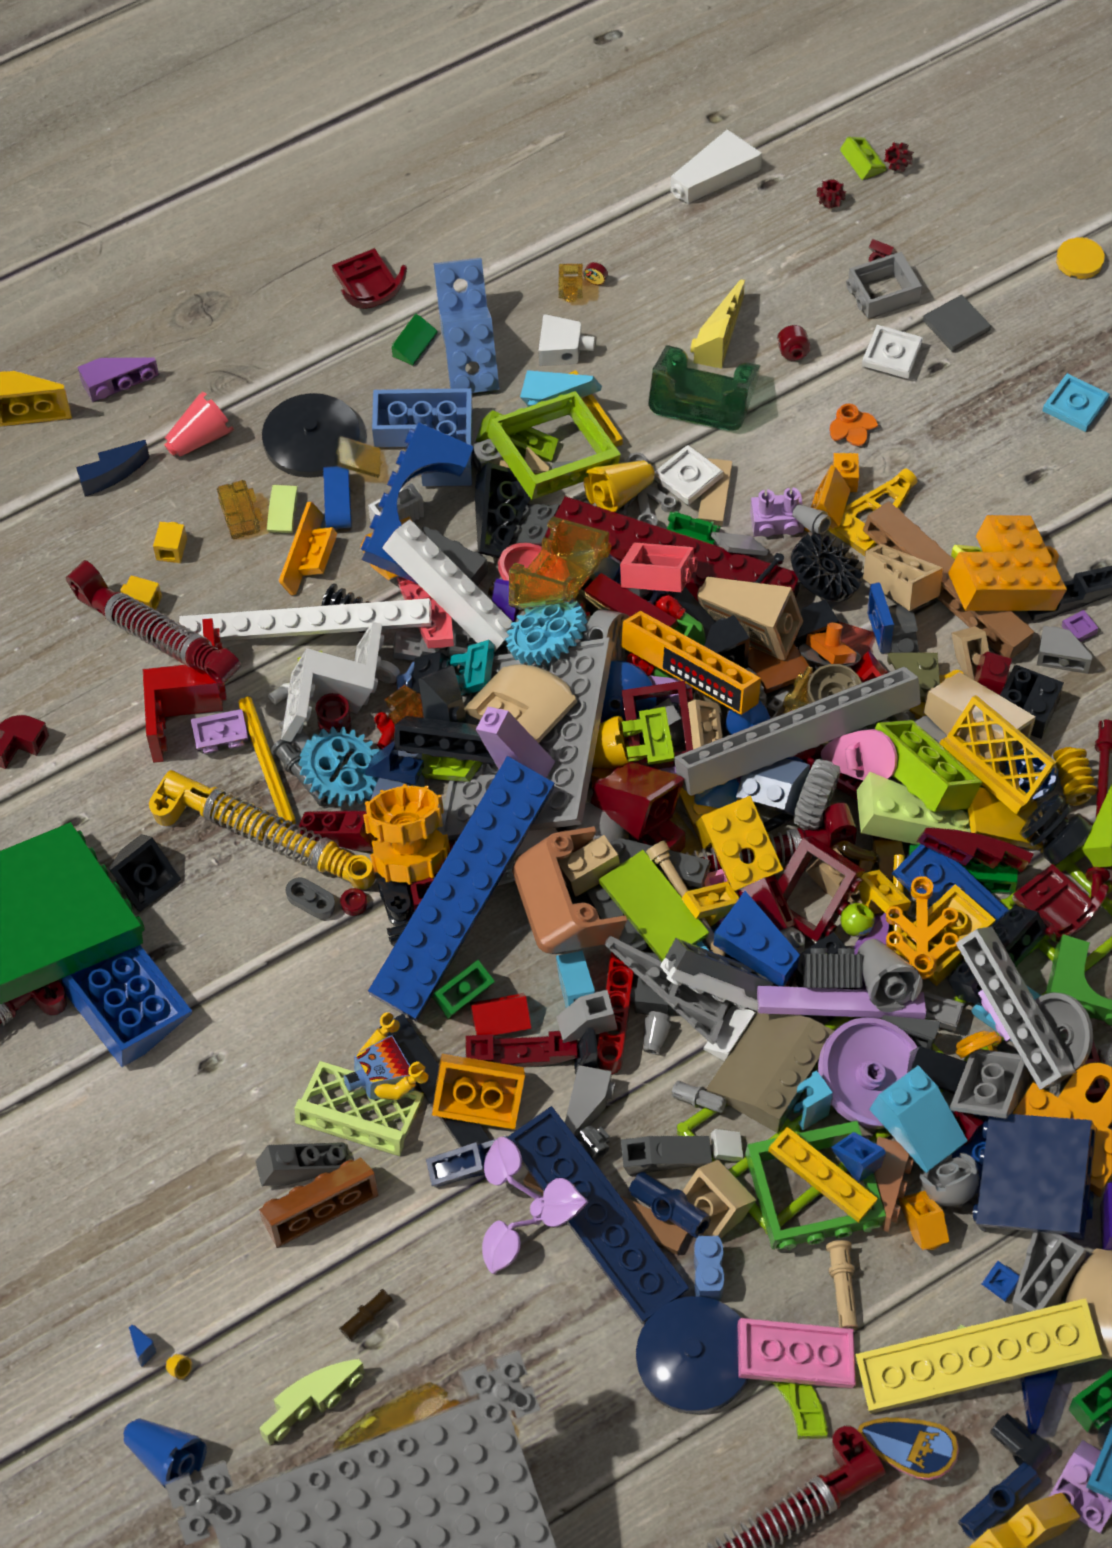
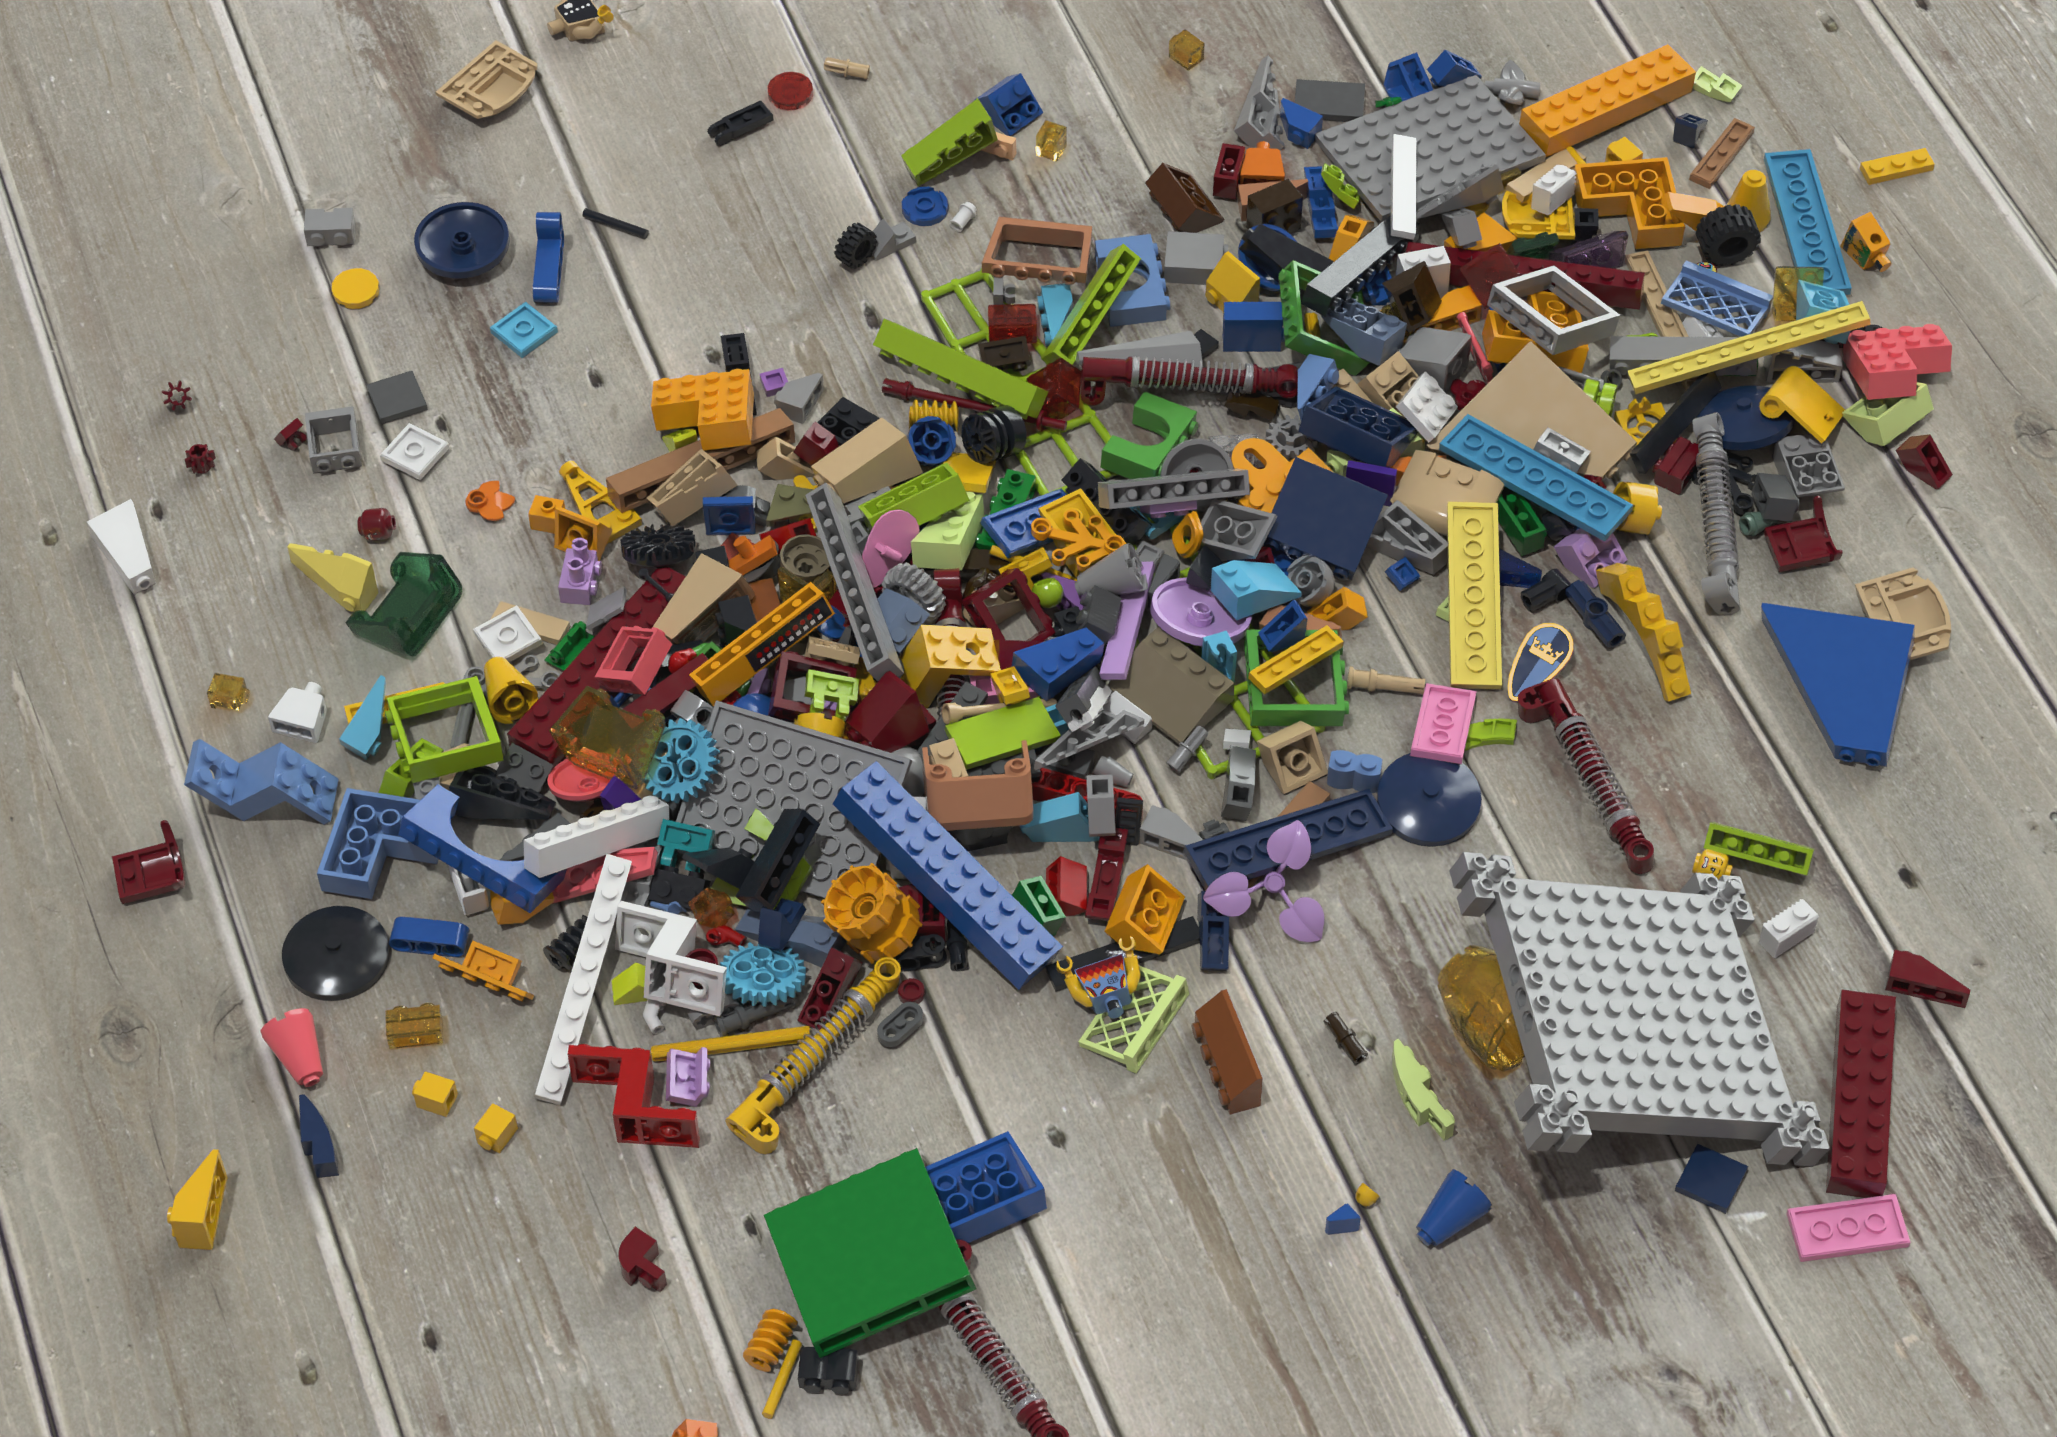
camera: 80 degrees left, 5 degrees down
dark red piece [65,560,242,685] -> none
medium lavender slope [78,357,159,402] -> none
black slope [109,834,181,912] -> none
dark grey slope [256,1142,349,1186] -> none
yellowish green slope [267,485,298,533] -> none
clear yellow piece [336,436,383,478] -> none
green slope [391,314,438,366] -> none
tan slope [464,664,577,743] -> none
lavender slope [476,707,555,778] -> none
tile [583,262,608,285] -> none
dark blue piece [629,1172,711,1238] -> none
light grey cone [792,504,831,535] -> none
lime slope [840,137,887,180] -> none
dark red slope [916,827,1034,872] -> none
yellow fence [939,695,1057,814] -> none
dark red piece [1012,864,1109,942] -> none

